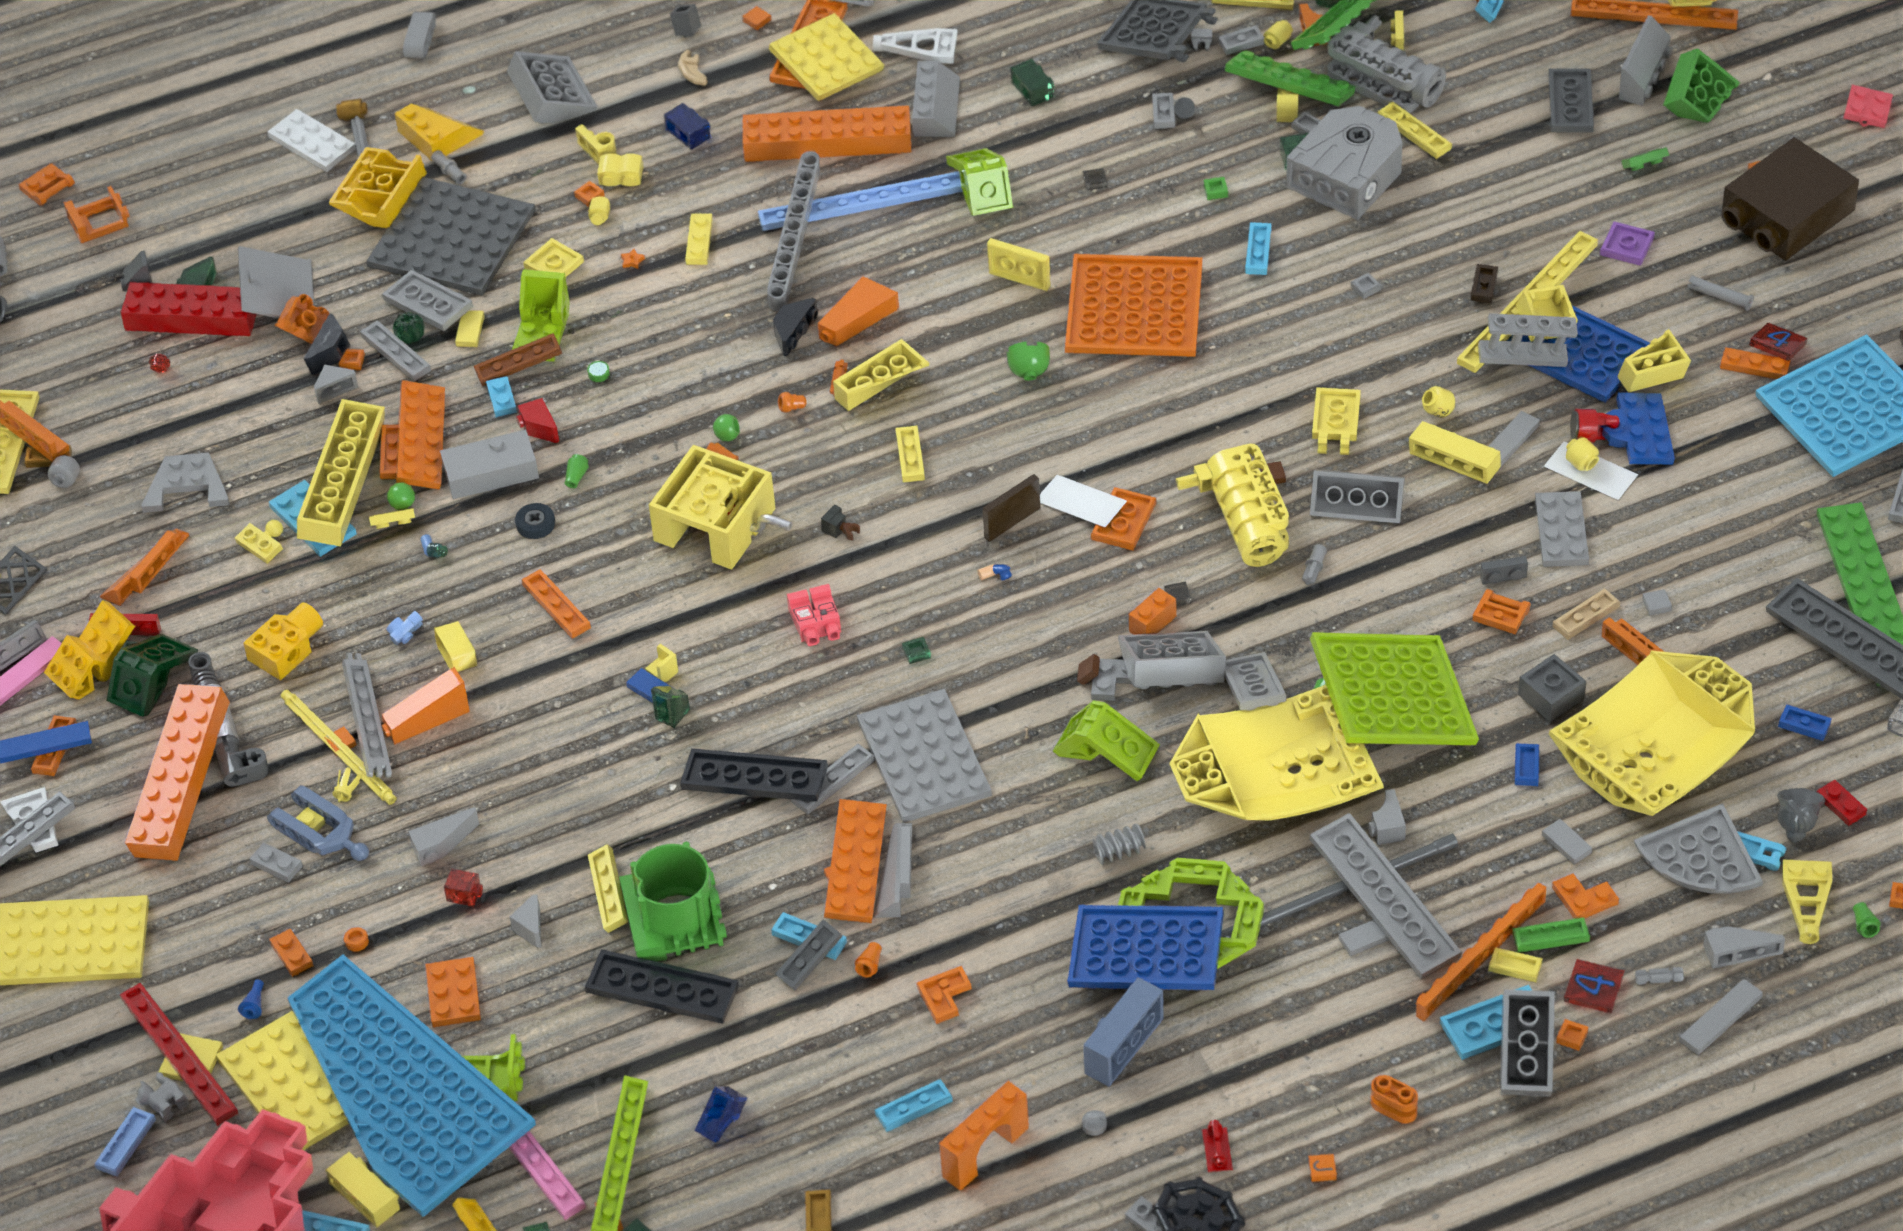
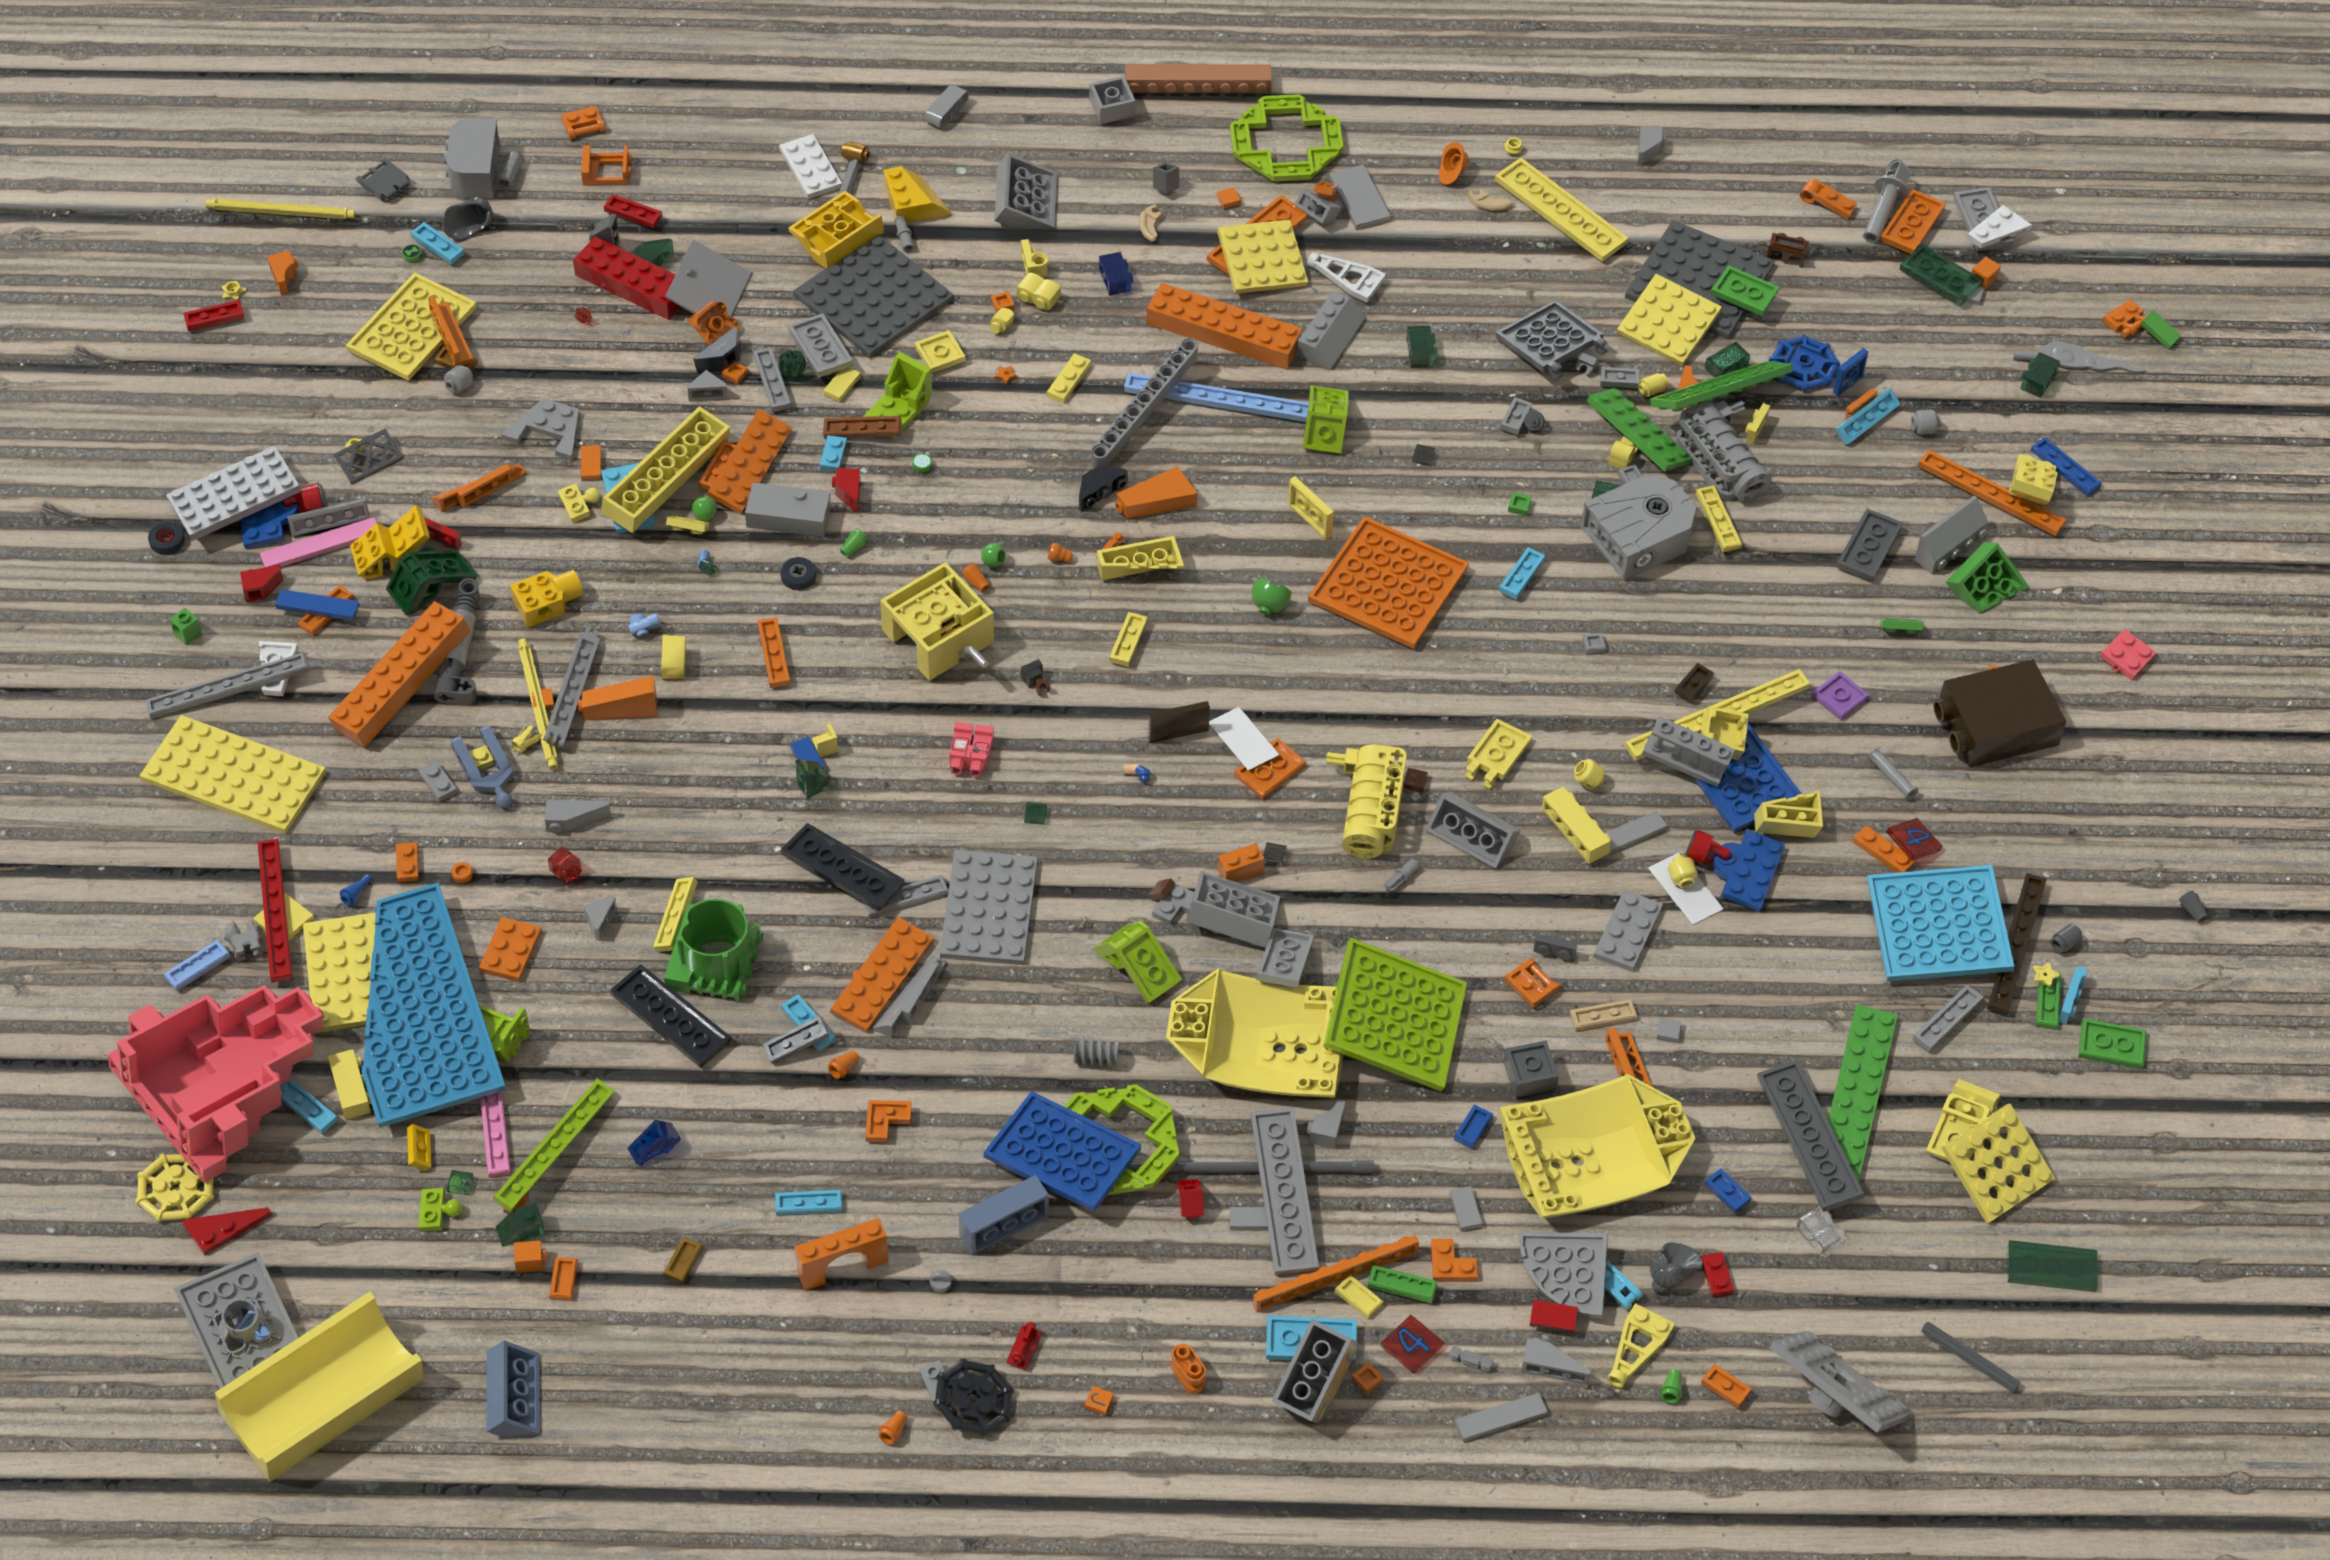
camera: 20 degrees right, 5 degrees up
none -> orange tile [581,445,601,481]
none -> red plate [603,194,663,229]
none -> red slope [1177,1179,1204,1219]
none -> red hinge [1529,1300,1578,1333]

